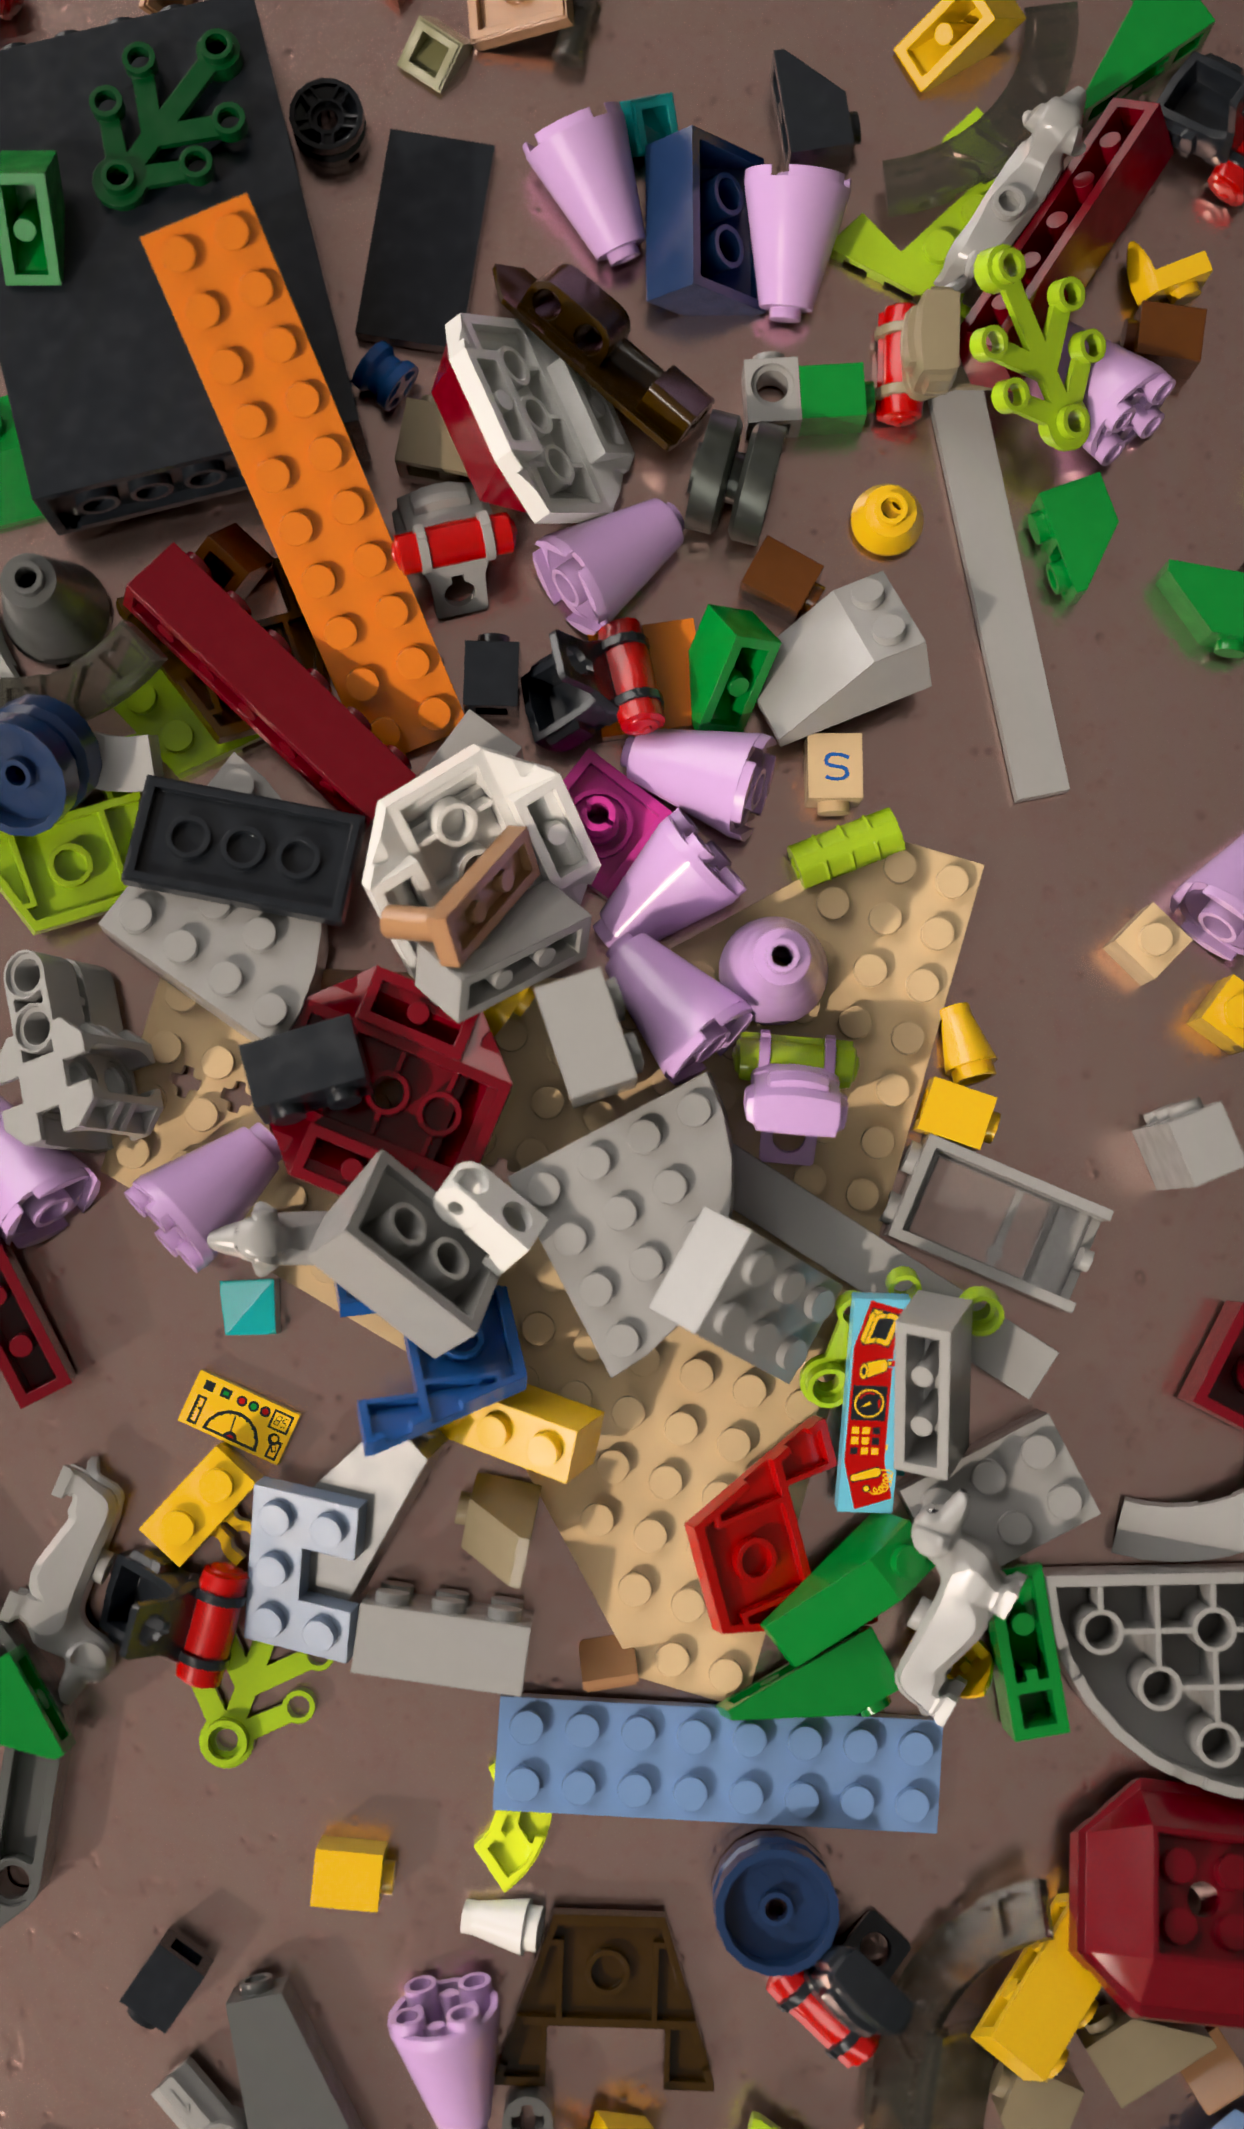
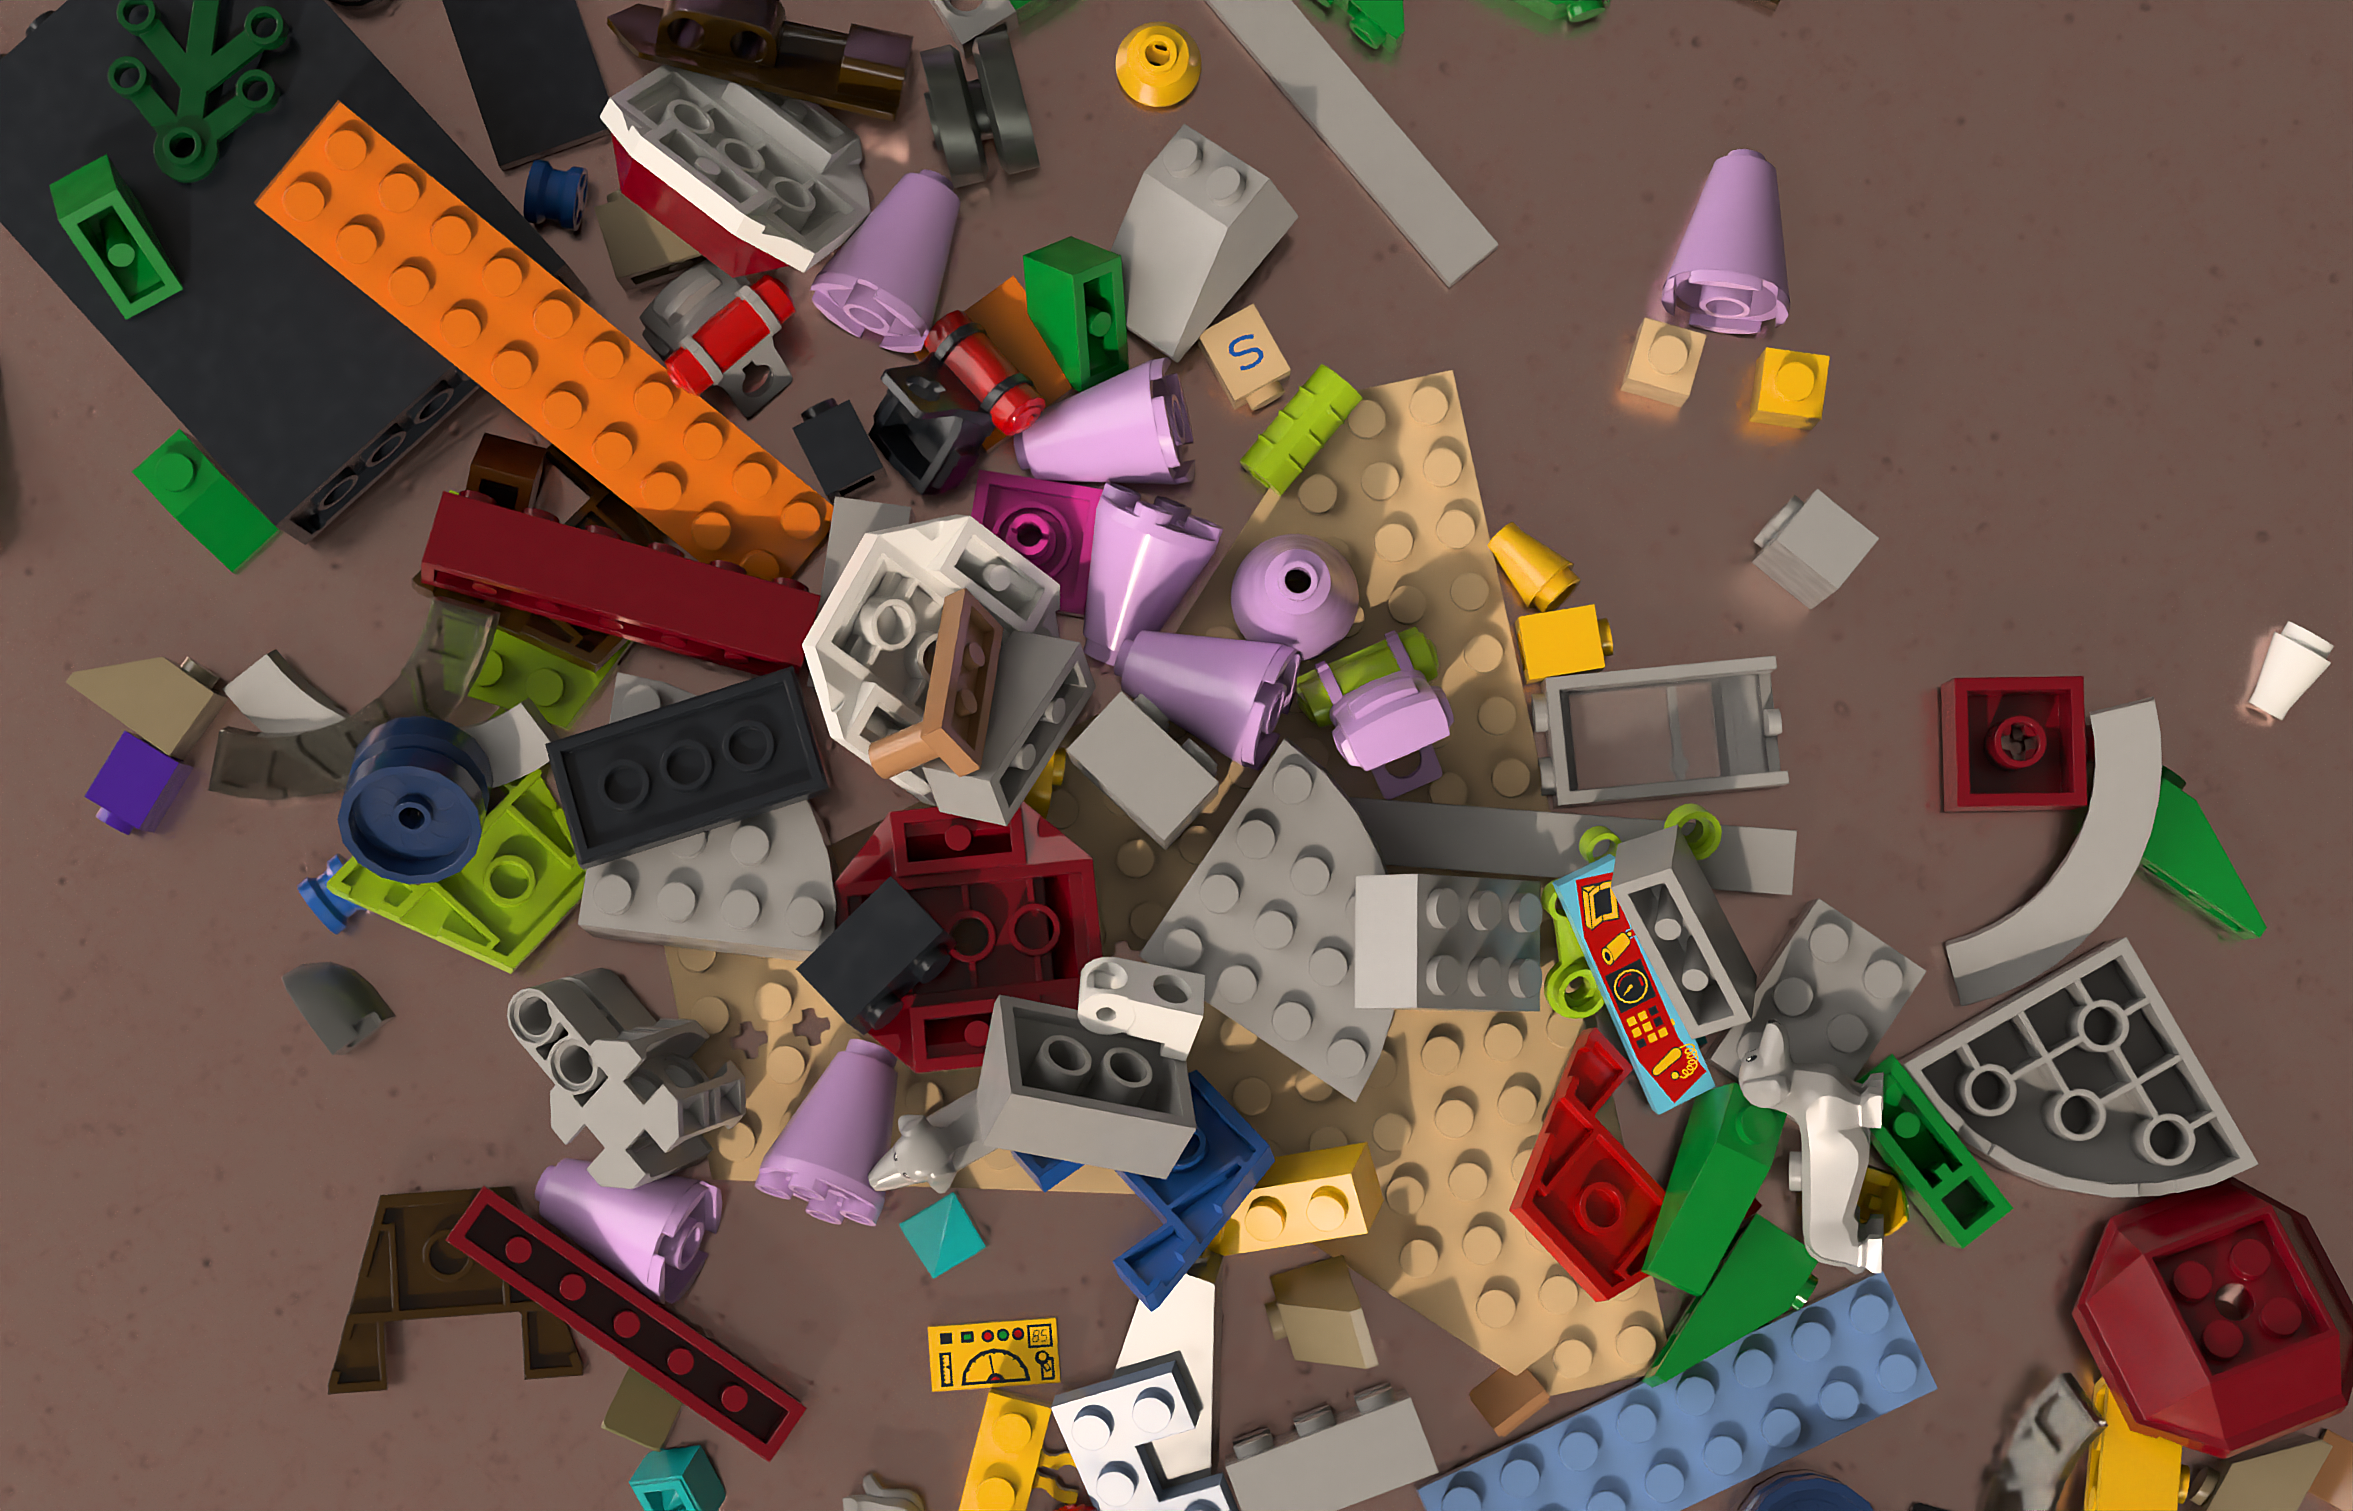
camera: 20 degrees left, 0 degrees up
dark grey cone [0,553,111,666] -> none
reddish brown brick [738,535,826,625] -> none

